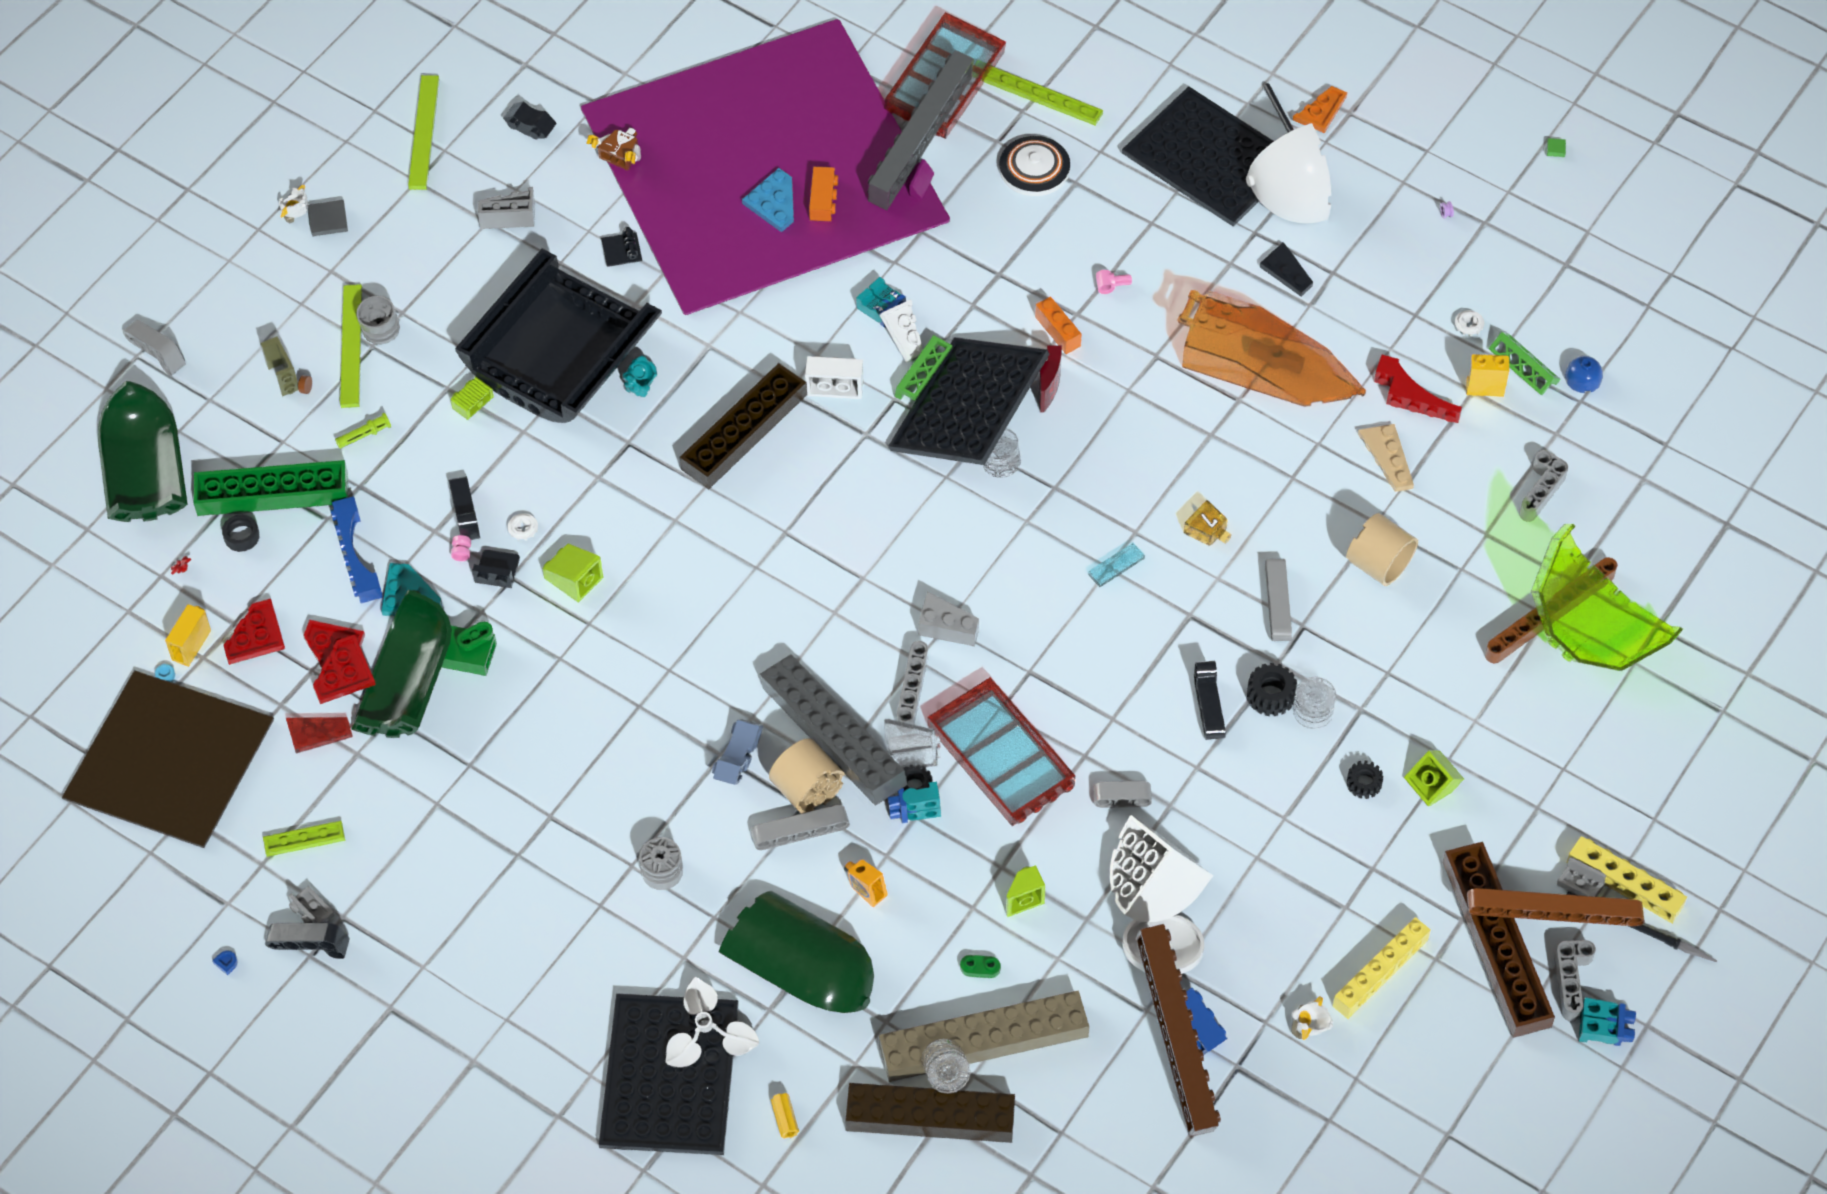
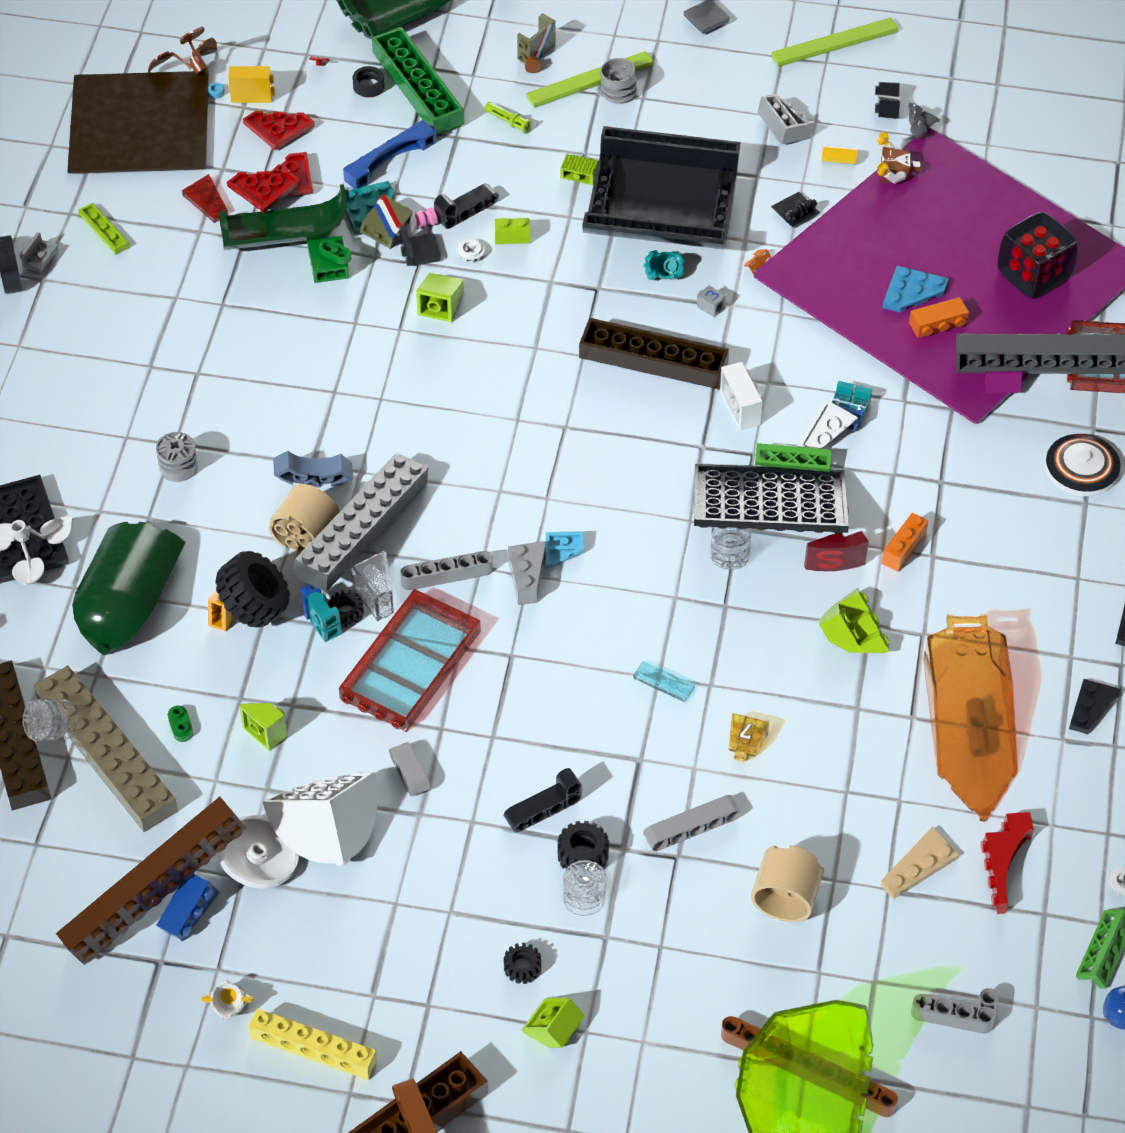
camera: 65 degrees right, 5 degrees down
light grey beam [751,805,850,850] -> none
bright pink axle [1096,270,1132,294] -> none
yellow panel [1466,354,1509,397] -> none
none -> dark orange plant [148,26,217,75]
none -> black tyre [215,551,290,628]
none -> olive panel [360,194,413,249]
none -> lime brick [495,217,530,244]
none -> medium azure wing [546,532,584,568]
none -> light grey brick [697,285,726,317]
none -> orange piece [744,249,772,274]
none -> lime brick [819,588,891,653]
none -> yellow axle [822,146,857,164]
none -> dark grey animal [908,102,940,139]
none -> black piece [998,212,1078,299]

